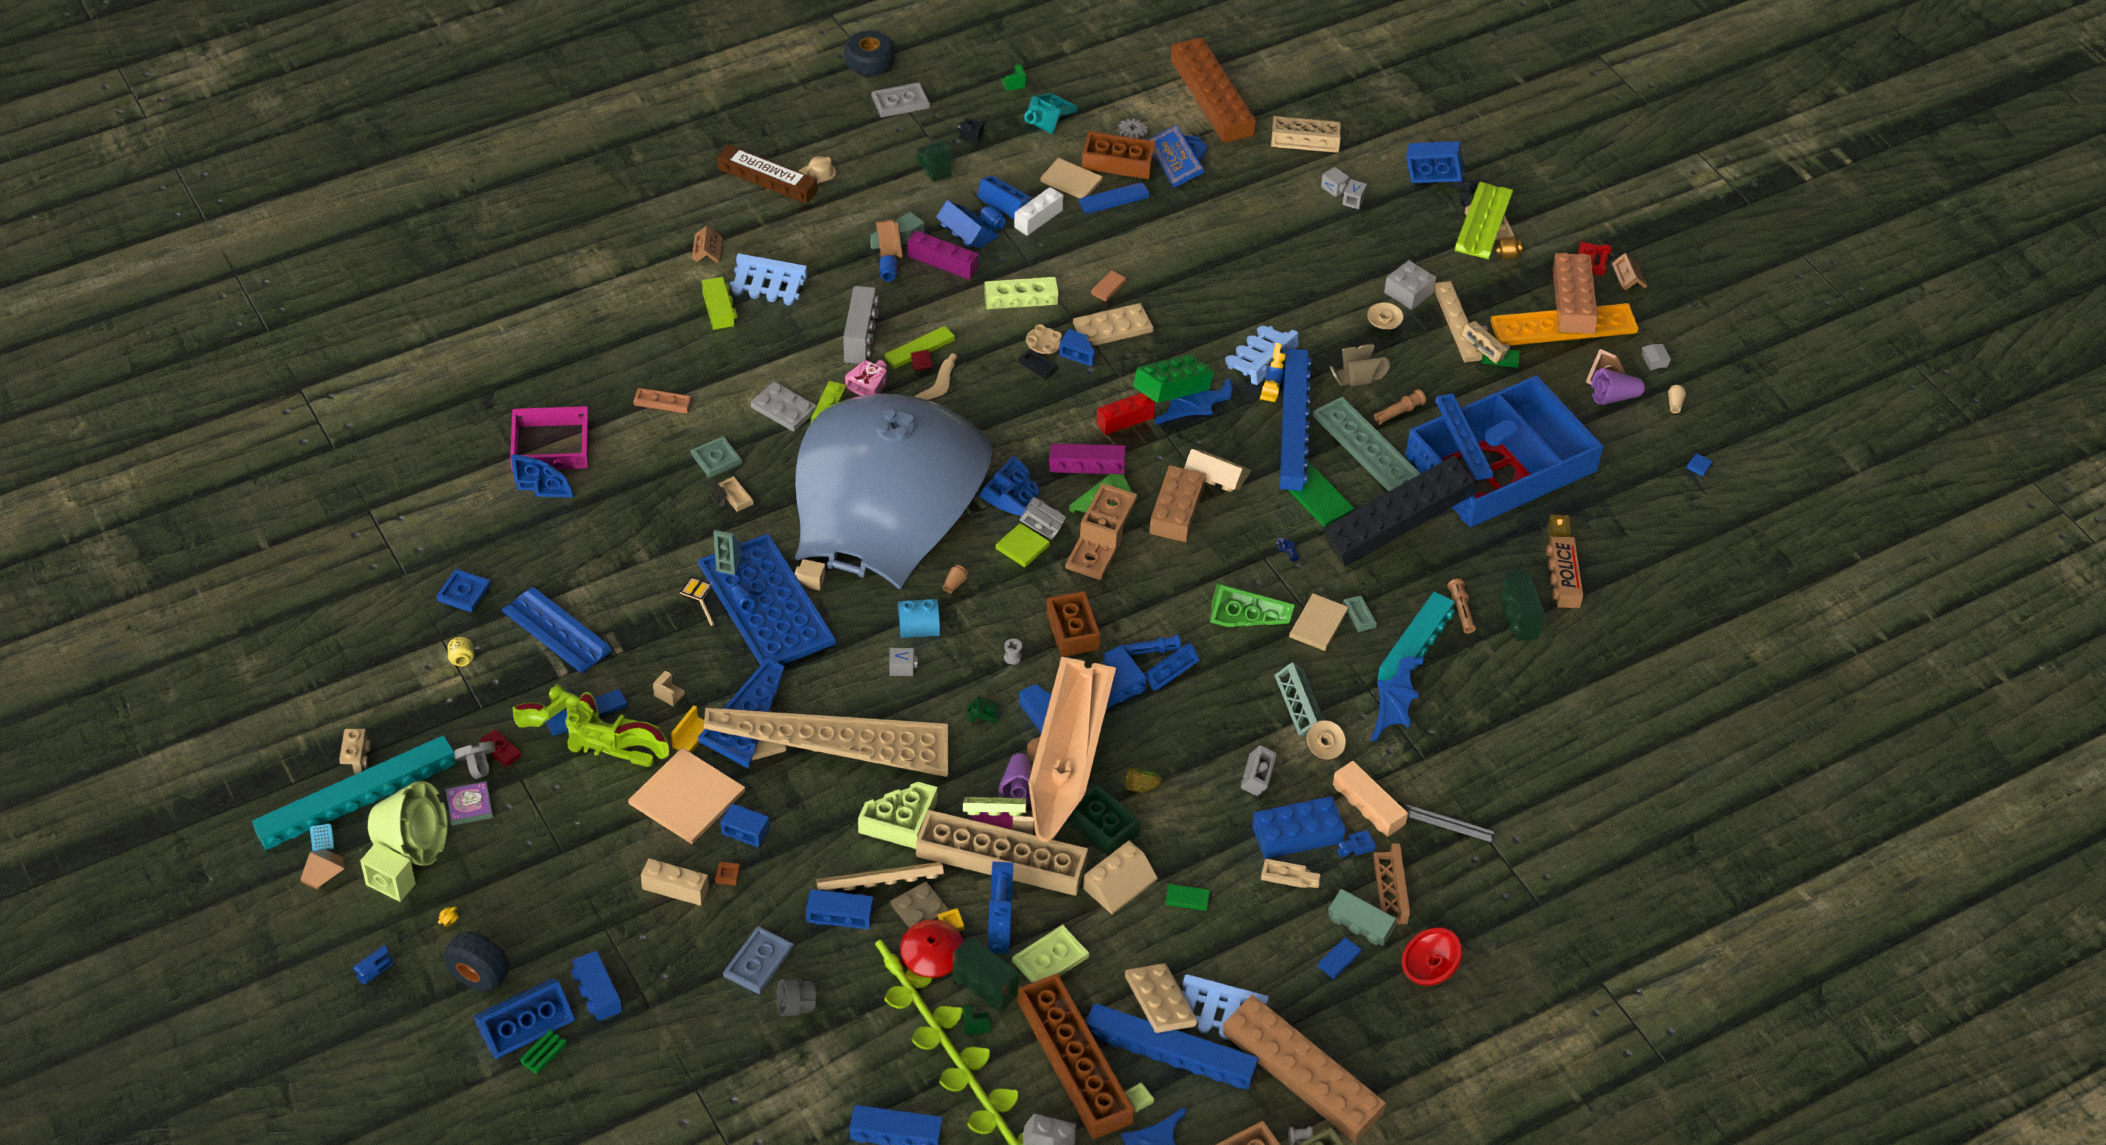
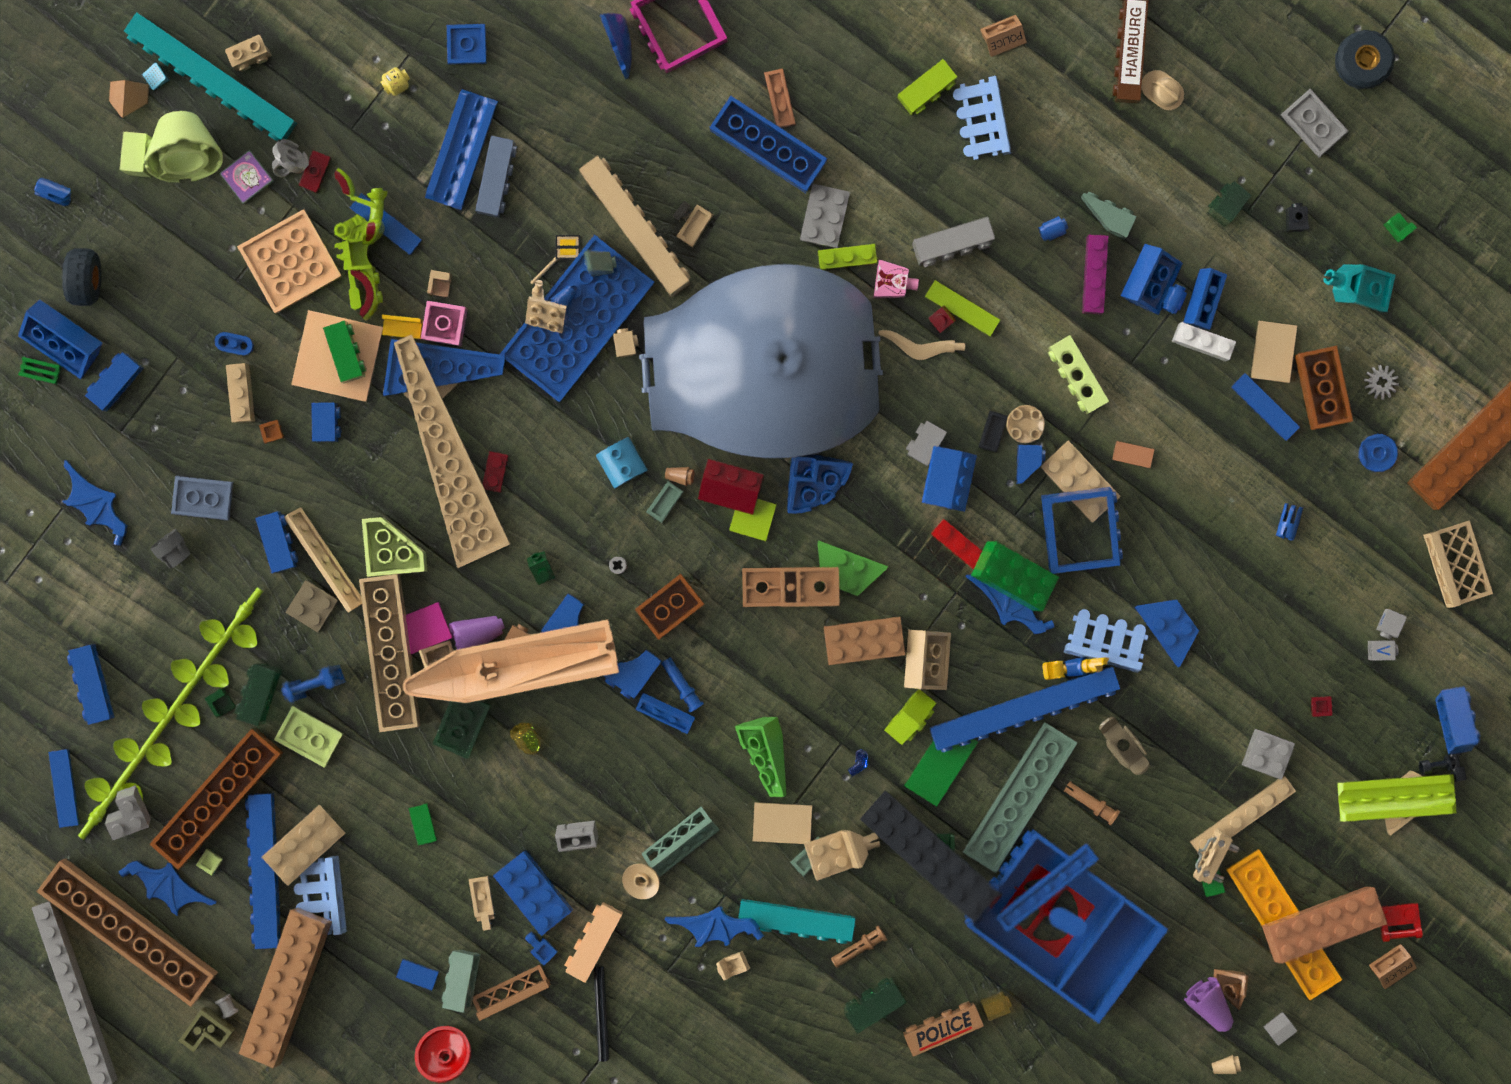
camera: 70 degrees right, 40 degrees up
yellow plate [438,906,459,926] -> none
sand green tile [691,436,742,478] -> none
medium nougat panel [876,219,903,258] -> none
light grey brick [889,648,918,676] -> none
red dish [900,919,964,978] -> none
yellow plate [937,908,964,931] -> none
yellowish green plate [963,797,1027,816] -> none
light grey brick [1019,497,1066,540] -> none
magenta brick [1049,444,1126,474] -> none
tan slope [1083,840,1157,915] -> none
blue tile [1148,125,1204,188] -> none
tan dish [1367,303,1403,329] -> none
pearl gold head [1496,236,1522,260] -> none
none -> blue animal [63,460,127,546]
none -> blue plate [215,332,254,356]
none -> light nougat plate [237,209,342,314]
none -> green brick [323,320,367,384]
none -> bright pink brick [421,301,468,347]
none -> sand blue brick [475,136,518,218]
none -> dark red plate [482,451,509,493]
none -> tan plate [525,280,567,333]
none -> tan brick [579,156,691,297]
none -> sand green tile [646,481,684,523]
none -> dark red slope [698,459,764,515]
none -> blue brick [710,96,827,194]
none -> tan bracket [716,951,750,981]
none -> tan plate [804,830,880,880]
none -> lime brick [885,689,936,745]
none -> light grey brick [906,421,947,466]
none -> blue slope [922,446,977,512]
none -> blue window [1041,487,1123,574]
none -> blue wing [1134,600,1199,668]
none -> blue arm [1276,503,1303,541]
none -> dark red plate [1311,696,1332,717]

